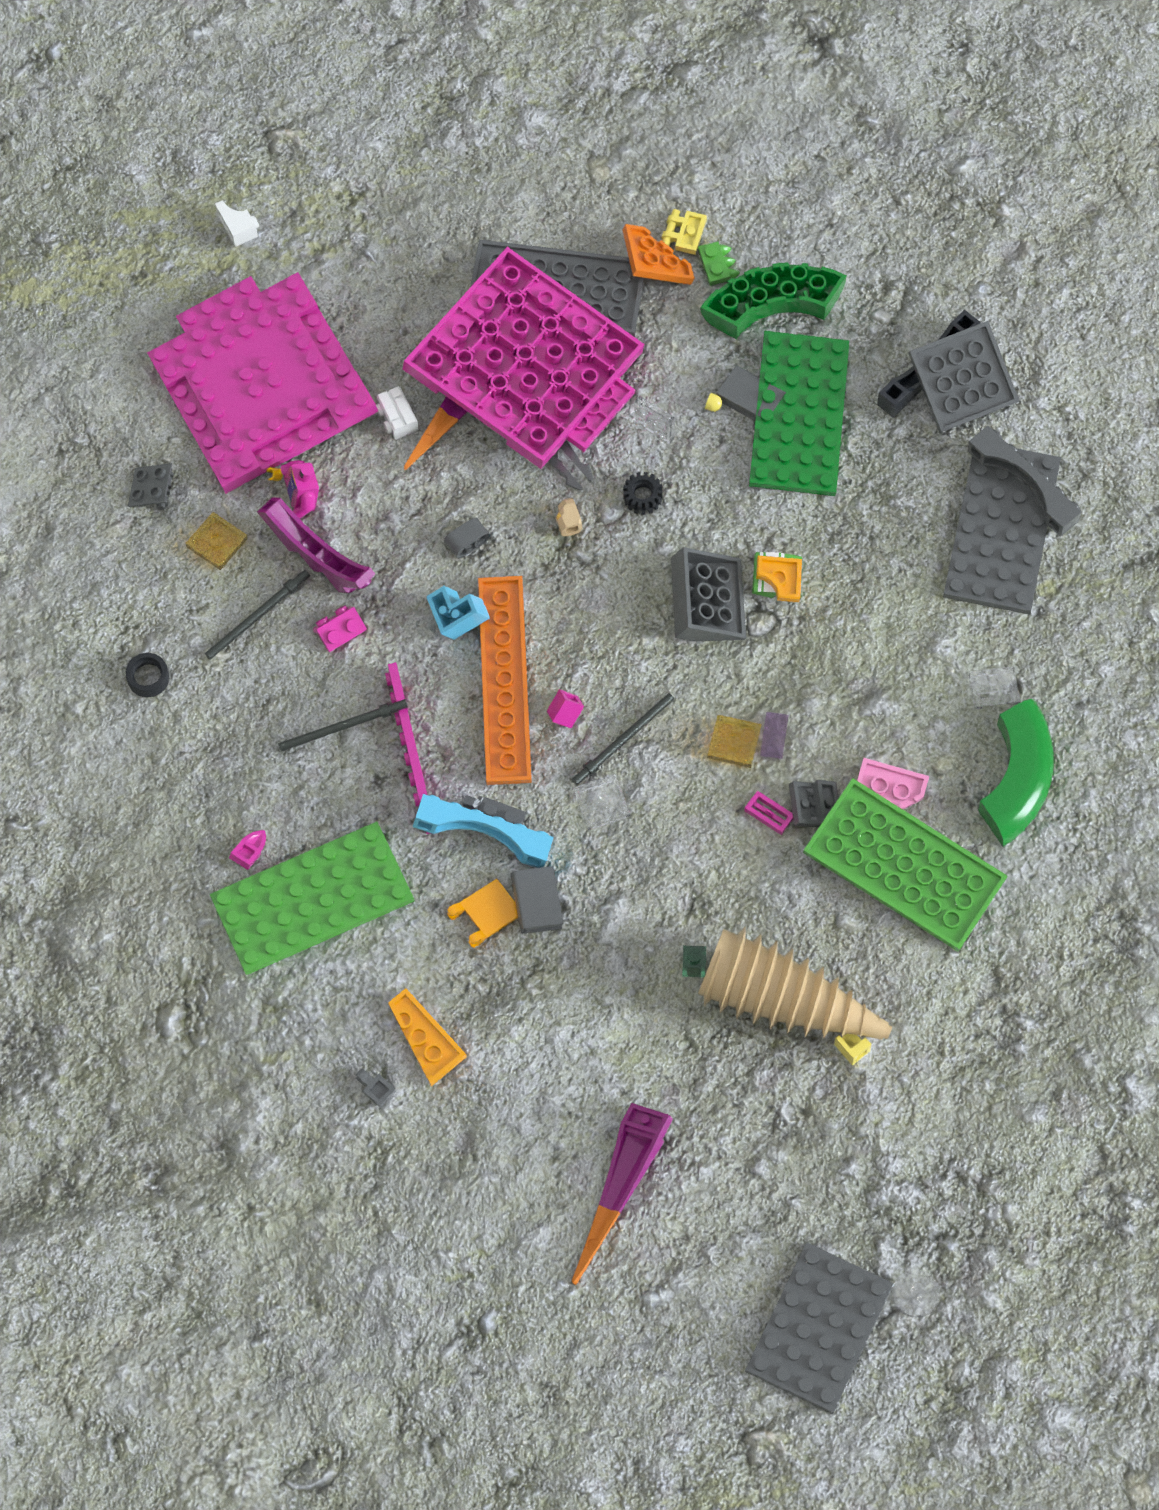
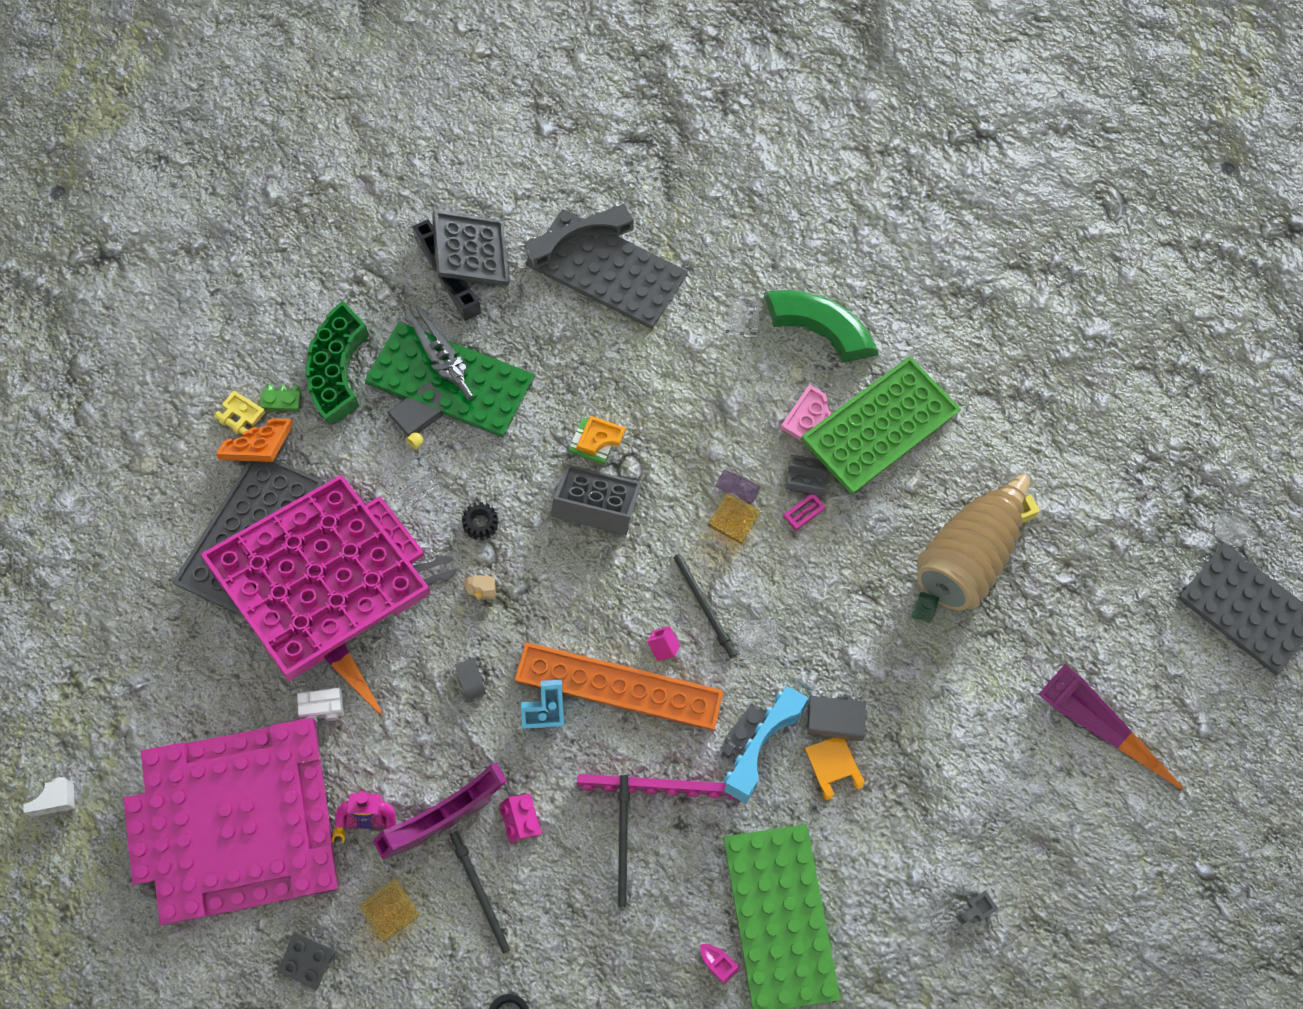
camera: 80 degrees left, 0 degrees up
light orange wing [388,988,467,1087] -> none
none -> dark grey sword [405,305,474,401]

